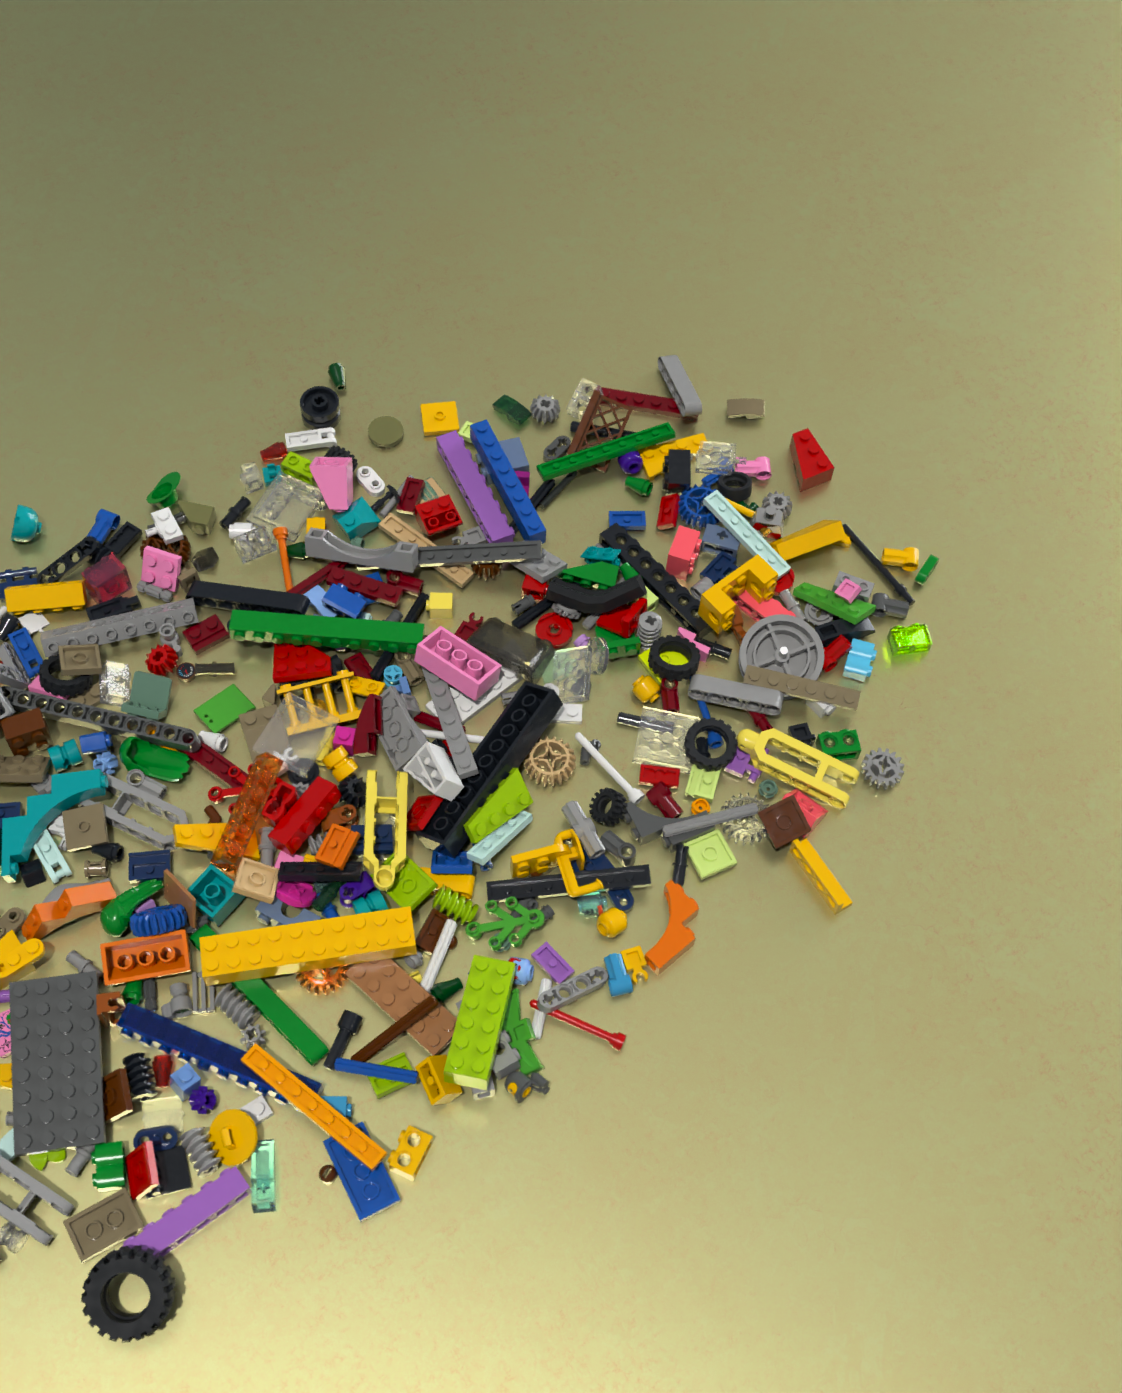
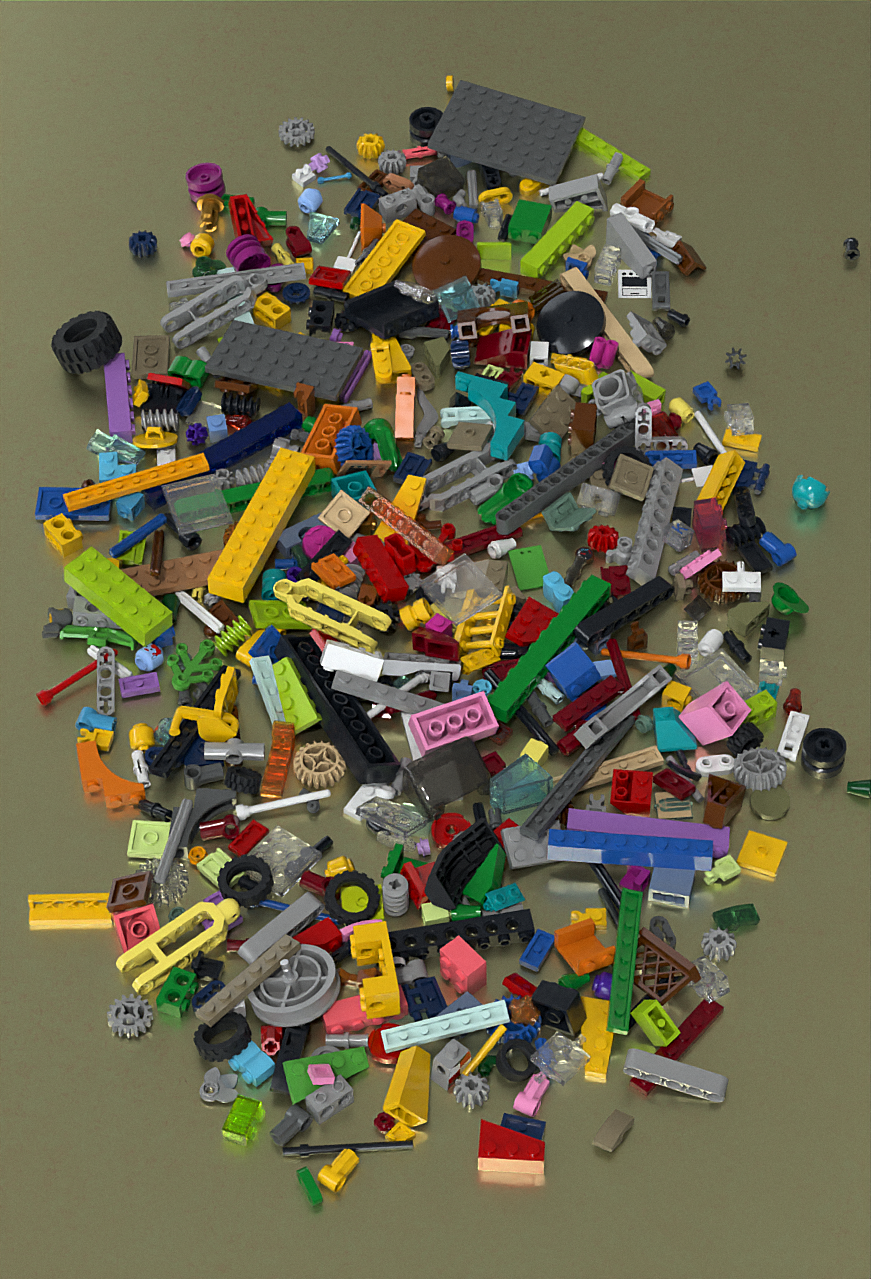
camera: 125 degrees right, 10 degrees down
none -> medium azure brick [99,452,137,483]
none -> white pin [131,750,151,789]
none -> yellow plate [132,379,149,407]
none -> clear piece [161,474,233,536]
none -> dark blue beam [192,980,225,1012]
none -> black tyre [193,1012,252,1062]
none -> light grey plate [199,1067,239,1103]
none -> clear orange beam [261,720,295,799]
none -> red slope [292,917,343,953]
none -> dark red plate [374,1112,395,1133]
none -> clear light blue slope [490,753,553,815]
none -> dark blue plate [500,1113,546,1141]
none -> clear orange rock [508,995,541,1026]
none -> medium azure brick [543,571,574,613]
none -> orange panel [554,918,616,976]
none -> yellow plate [571,908,607,930]
none -> reddish brown plate [627,621,648,652]
none -> lime brick [630,1000,681,1046]
none -> clear brick [662,519,694,552]
none -> reddish brown wedge [703,774,746,829]
none -> light grey gear [733,746,787,792]
none -> black brick [757,617,790,662]

